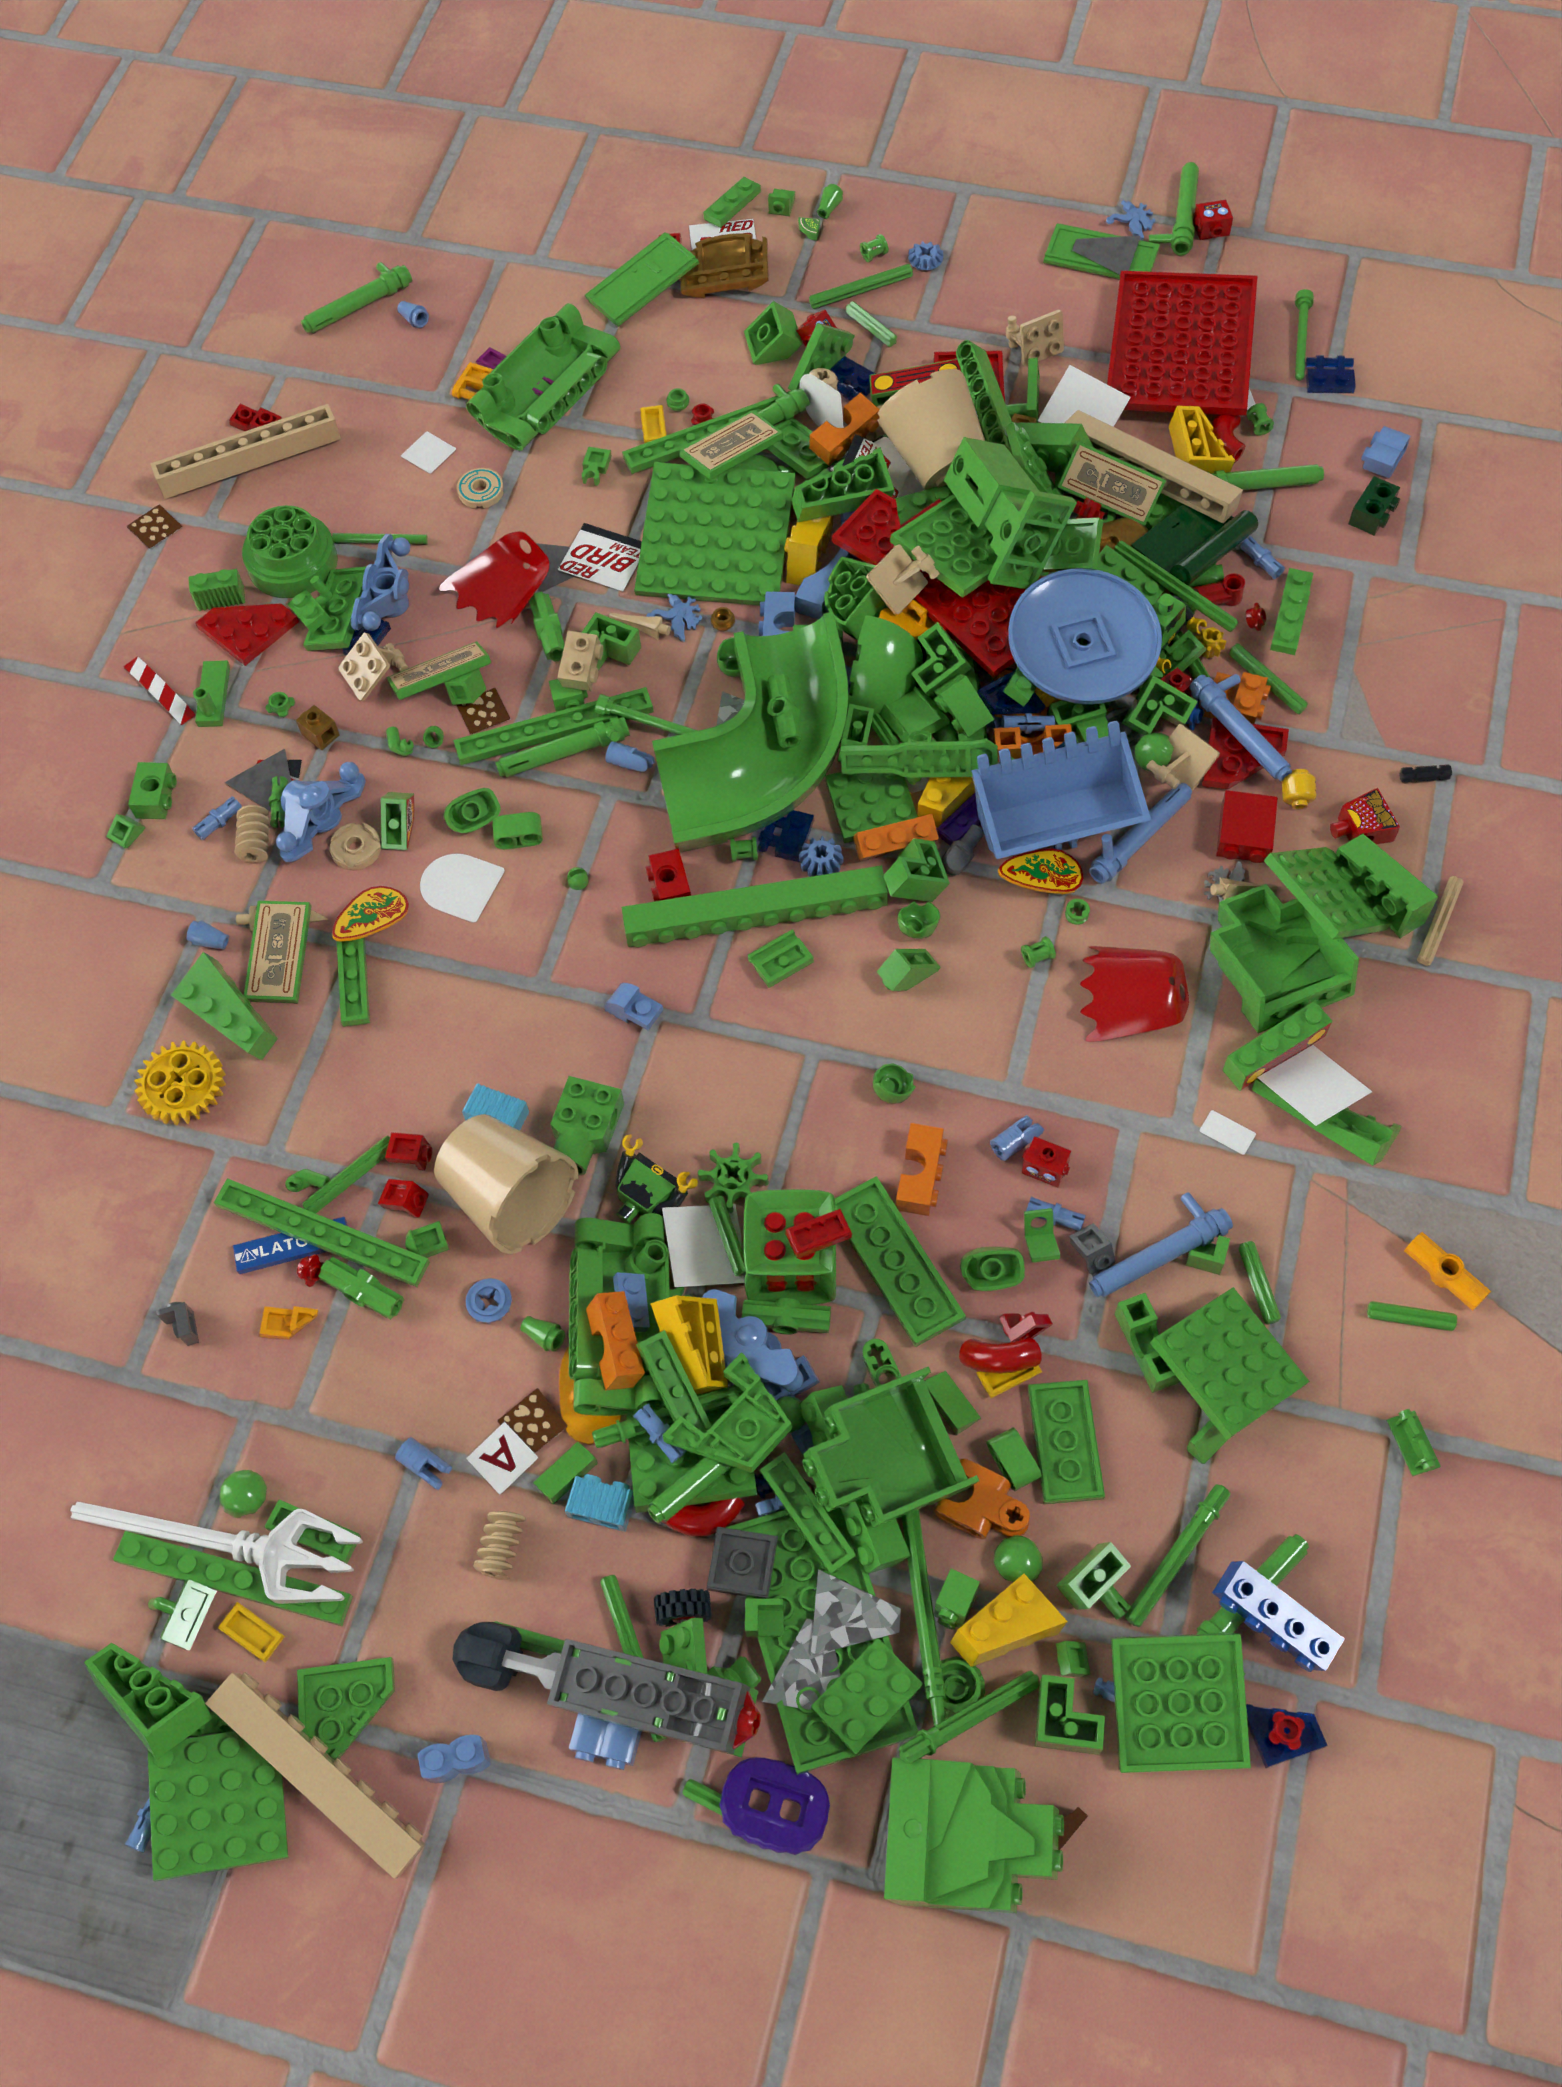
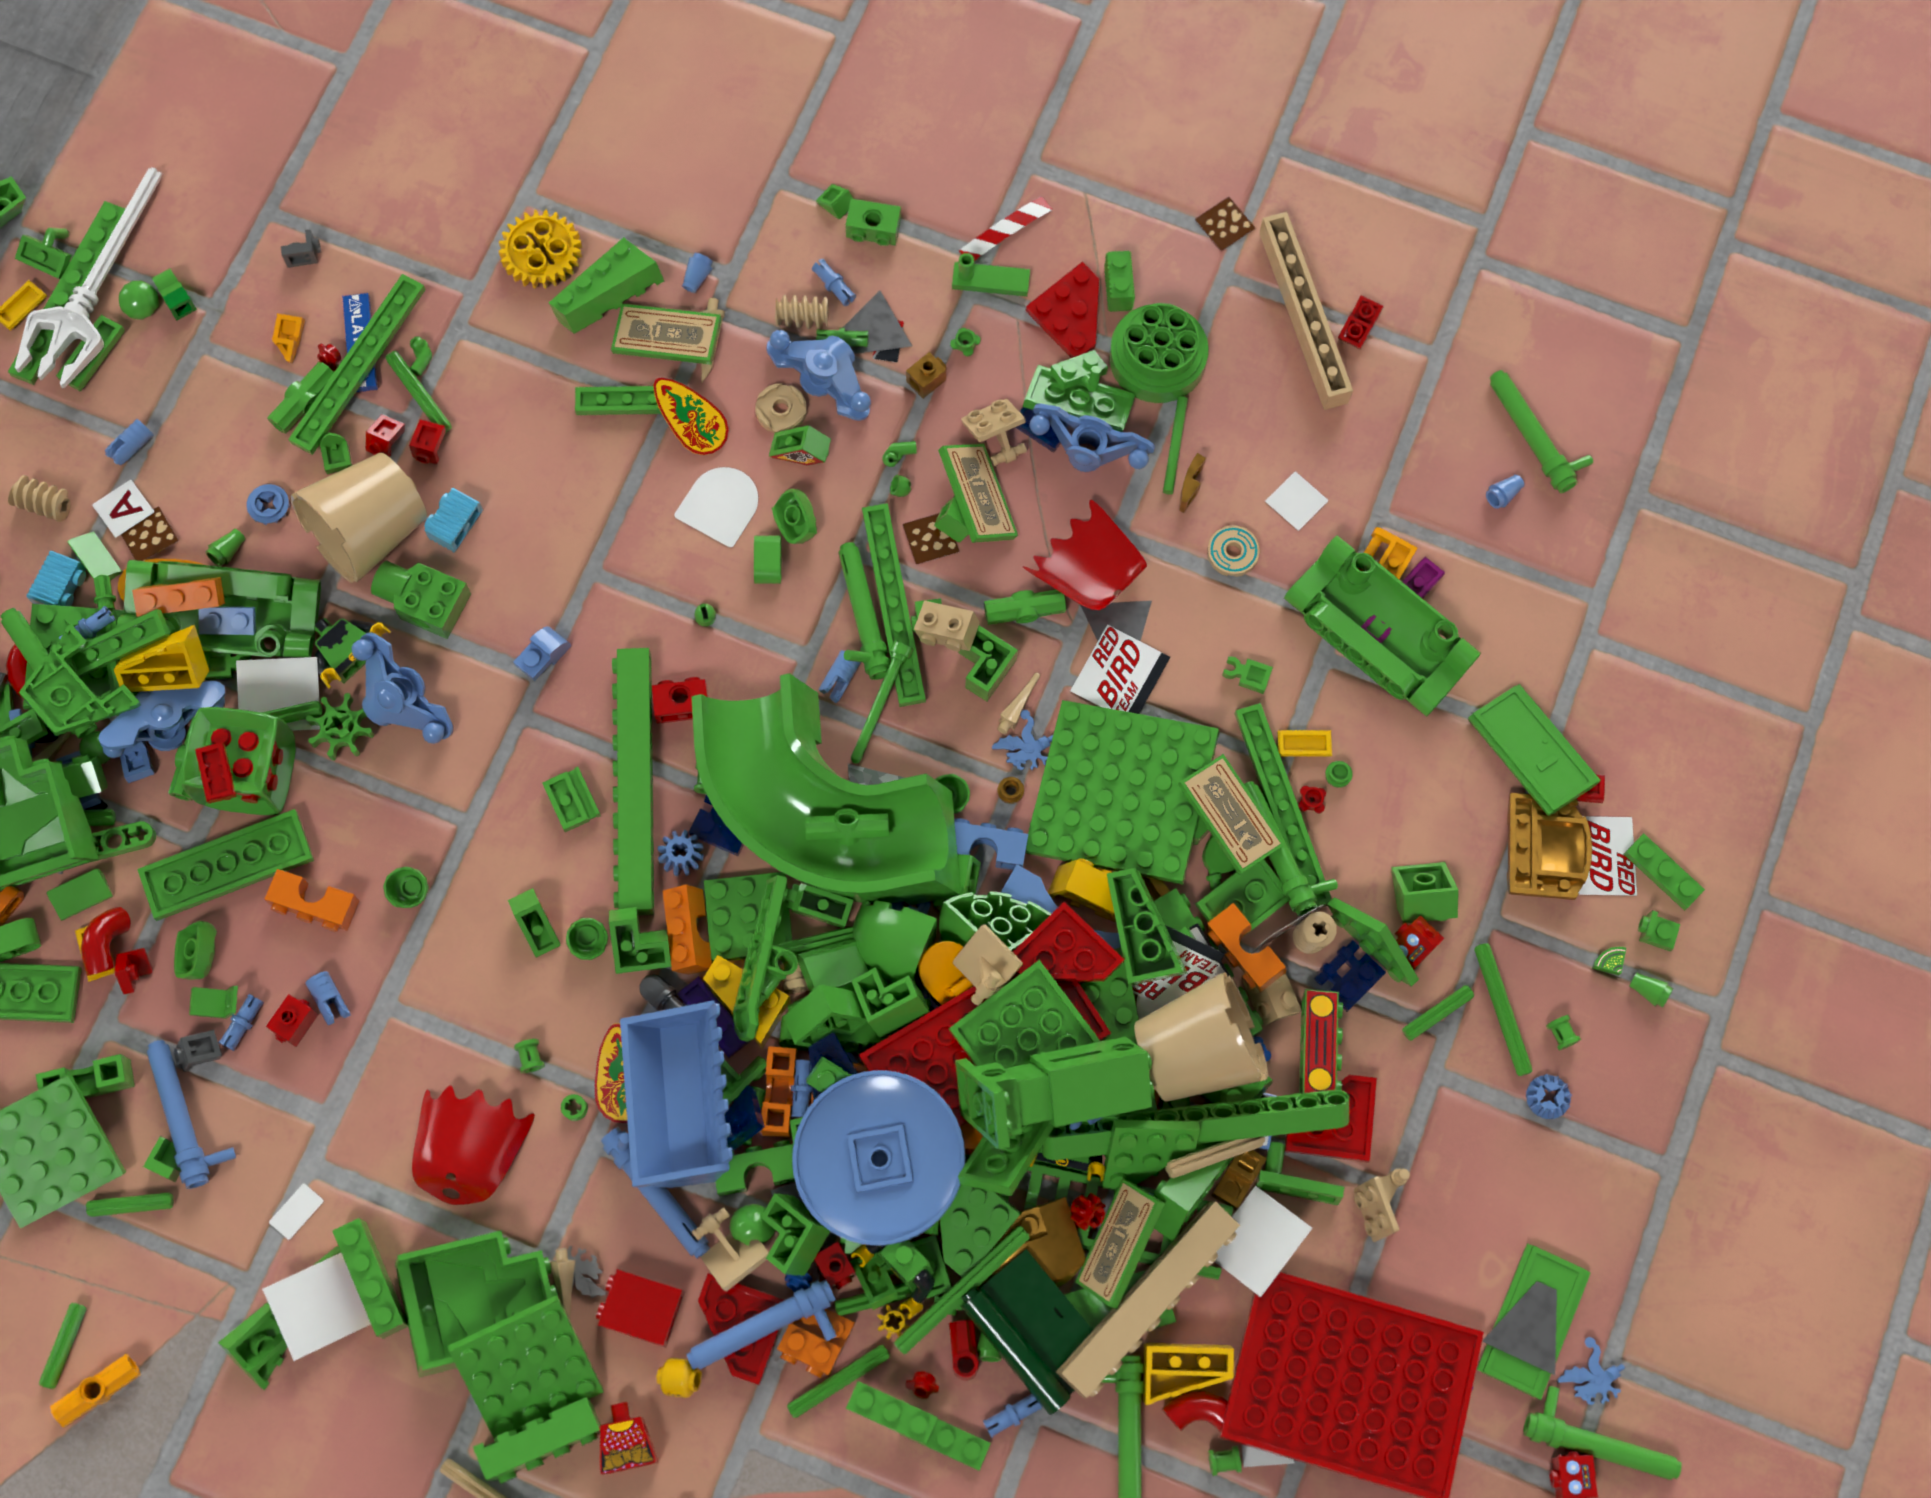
camera: 90 degrees right, 10 degrees up
none -> leg [152,268,197,321]
none -> medium blue piece [352,632,453,744]
none -> tan axle [1165,1137,1265,1178]
none -> pearl gold slope [1179,453,1206,513]

